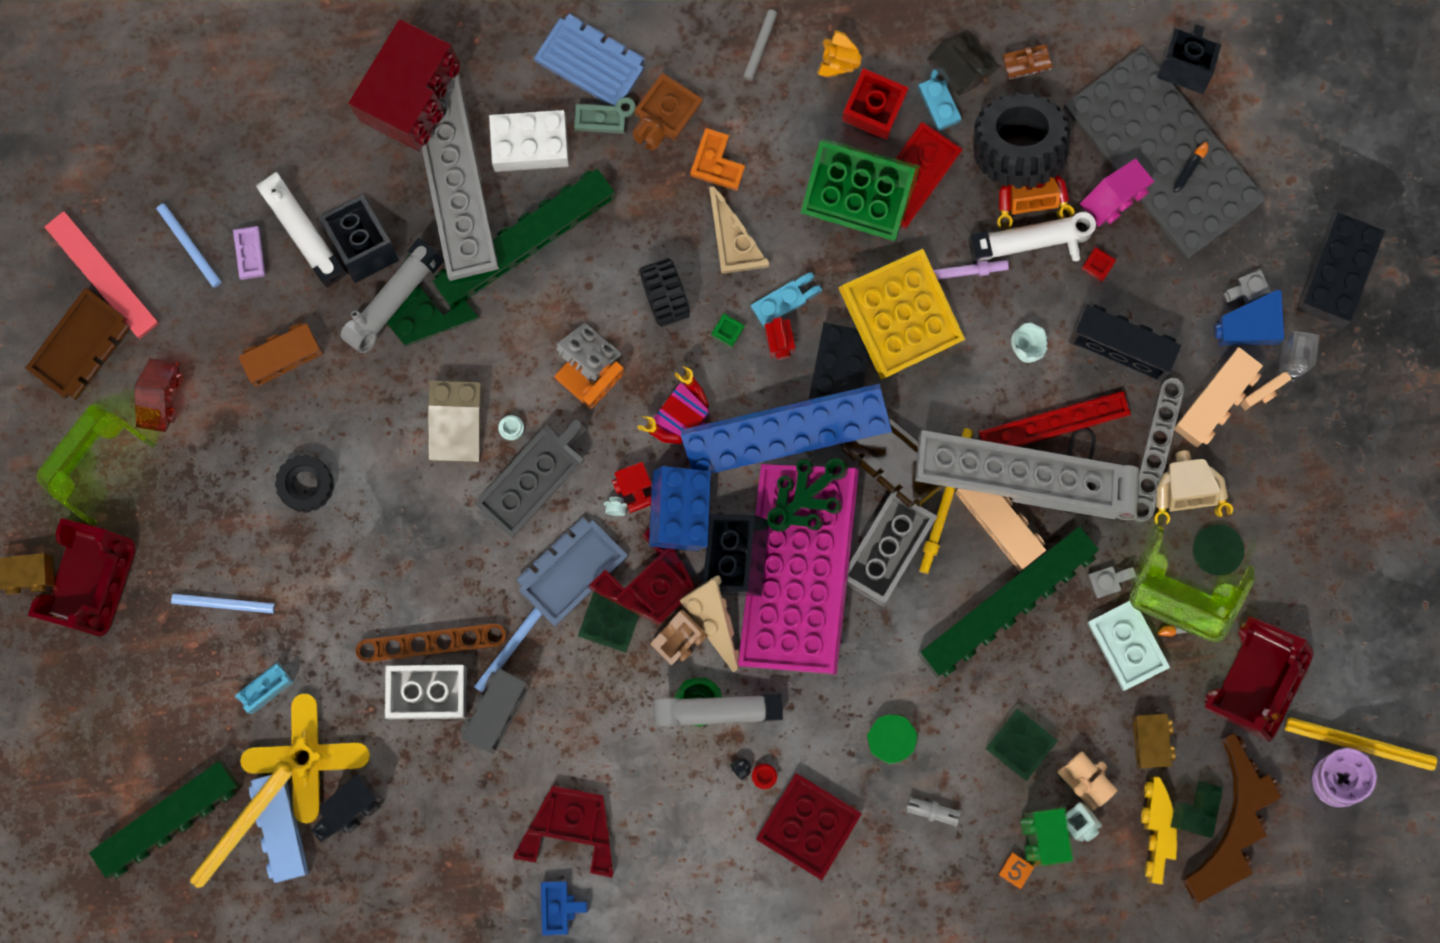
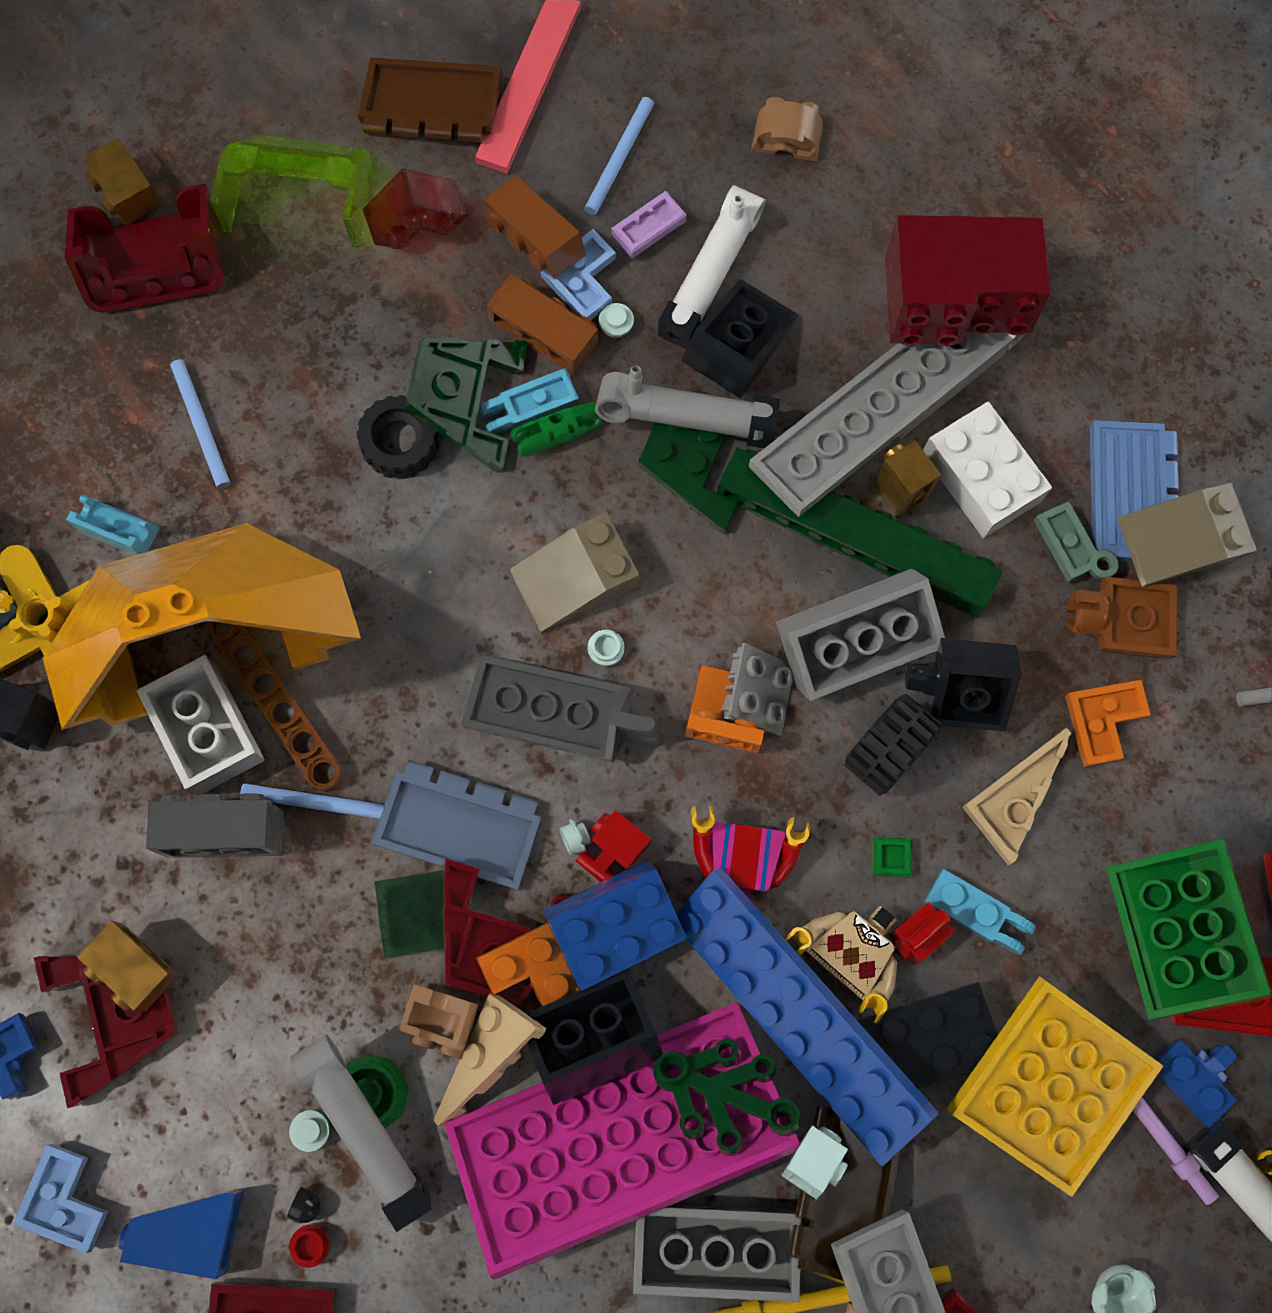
camera: 60 degrees right, 5 degrees down
none -> light blue plate [12,1144,108,1254]
none -> light orange piece [43,523,361,730]
none -> pearl gold brick [77,921,179,1012]
none -> blue slope [118,1189,245,1279]
none -> light aqua plate [289,1110,330,1152]
none -> dark green wing [405,337,528,472]
none -> orange plate [476,923,579,1007]
none -> medium azure hinge [477,368,580,435]
none -> dark orange brick [484,175,586,280]
none -> green hinge [510,402,603,457]
none -> light blue plate [540,229,616,320]
none -> light aqua plate [599,303,634,338]
none -> medium nougat cylinder [751,97,823,162]
none -> light grey brick [776,569,945,701]
none -> light aqua brick [781,1126,848,1199]
none -> tan torso [784,906,898,1023]
none -> pearl gold brick [874,440,941,519]
none -> black hinge [905,638,1022,732]
none -> dark tan slope [1117,483,1257,587]
none -> blue hinge [1155,1040,1238,1128]

